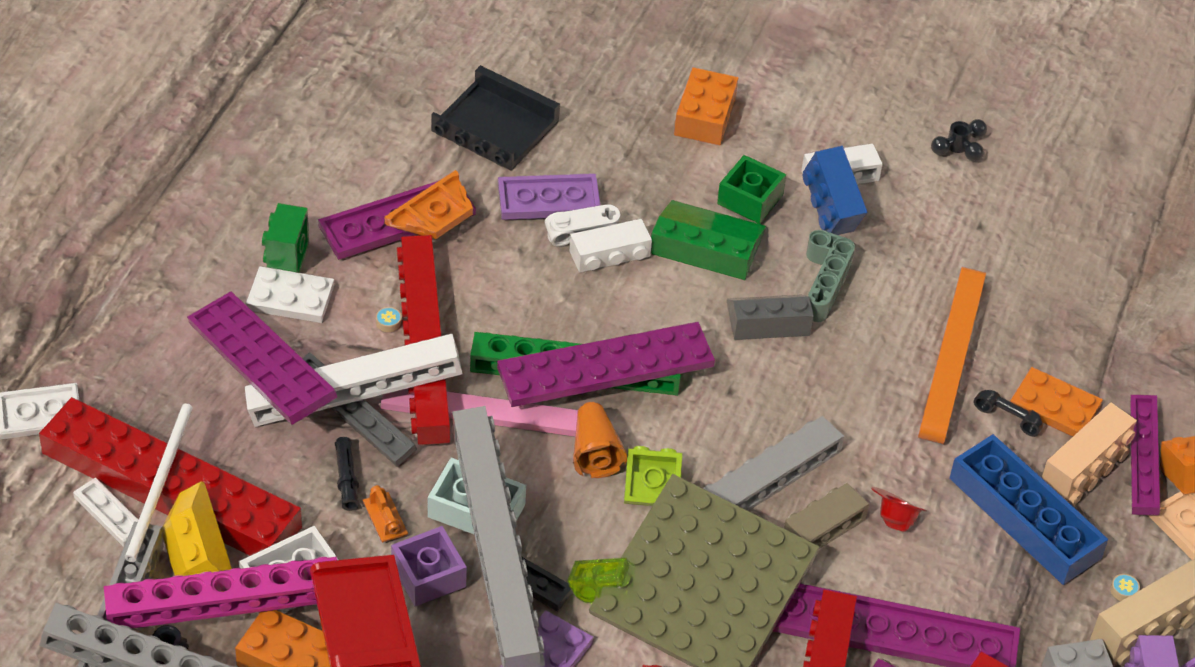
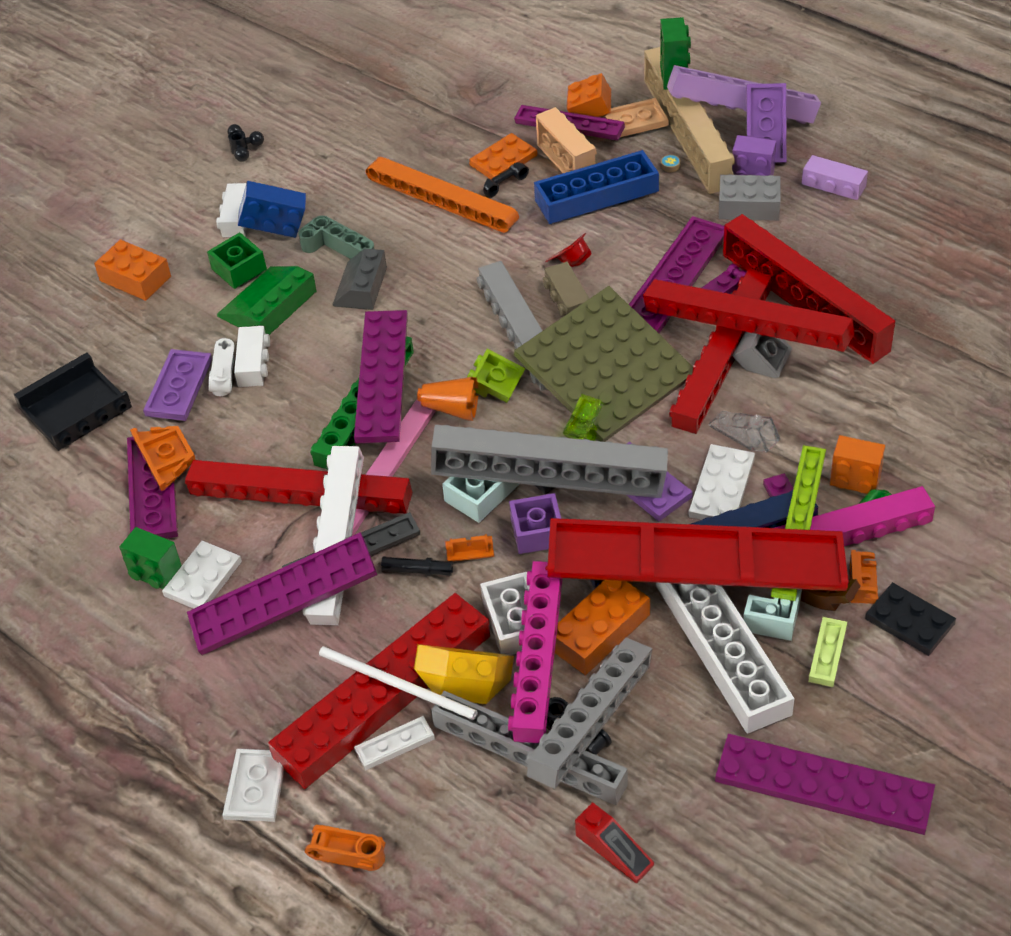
camera: 65 degrees left, 0 degrees up
tile [376,307,402,332] -> none

